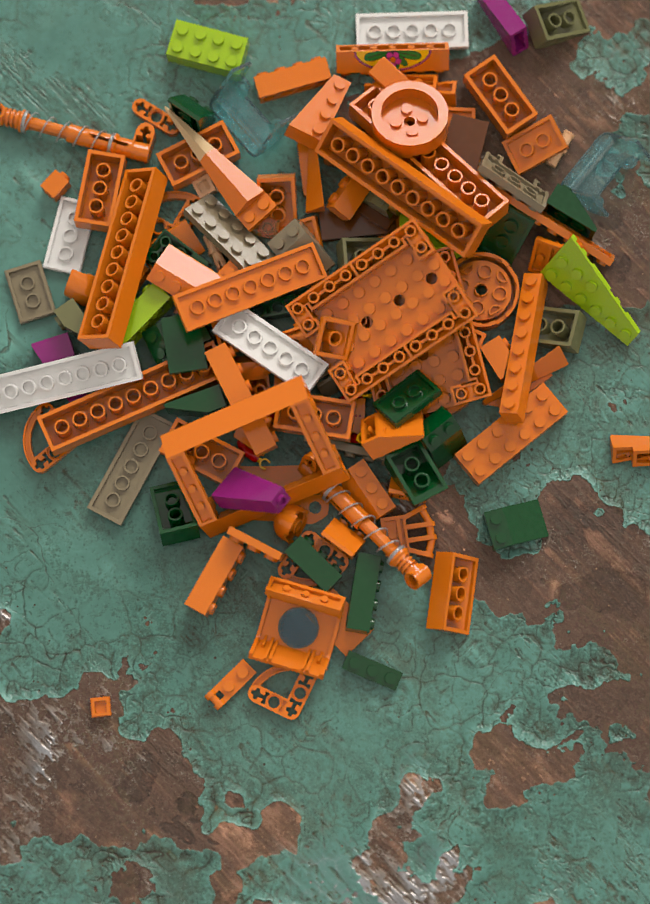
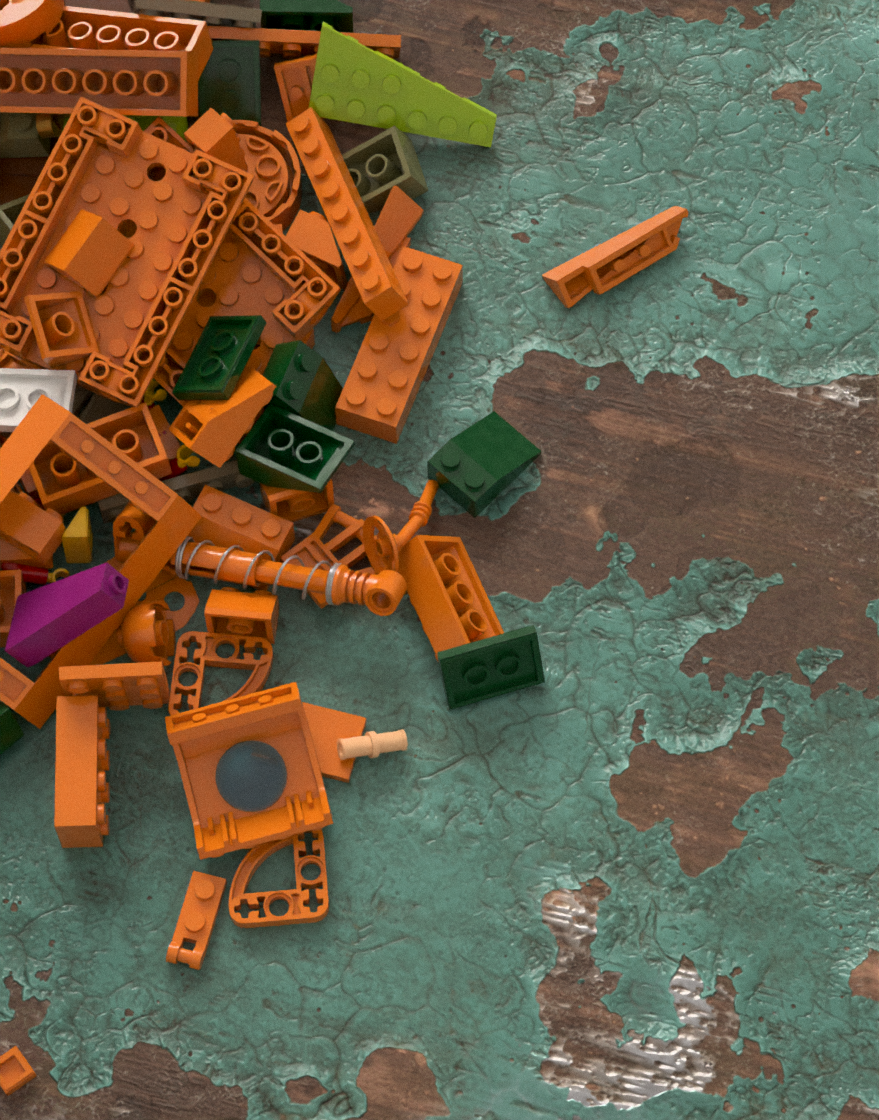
camera: 35 degrees left, 15 degrees down
dark green brick [284,535,342,592] -> none
dark green plate [341,650,403,691] -> none
dark green brick [345,552,384,635] -> none
none -> orange slope [44,209,135,298]
none -> yellow slope [62,506,93,564]
none -> orange slope [183,108,248,171]
none -> light nougat pin [337,729,408,760]
none -> orange dish [363,480,439,575]
none -> dark green tile [437,625,545,710]

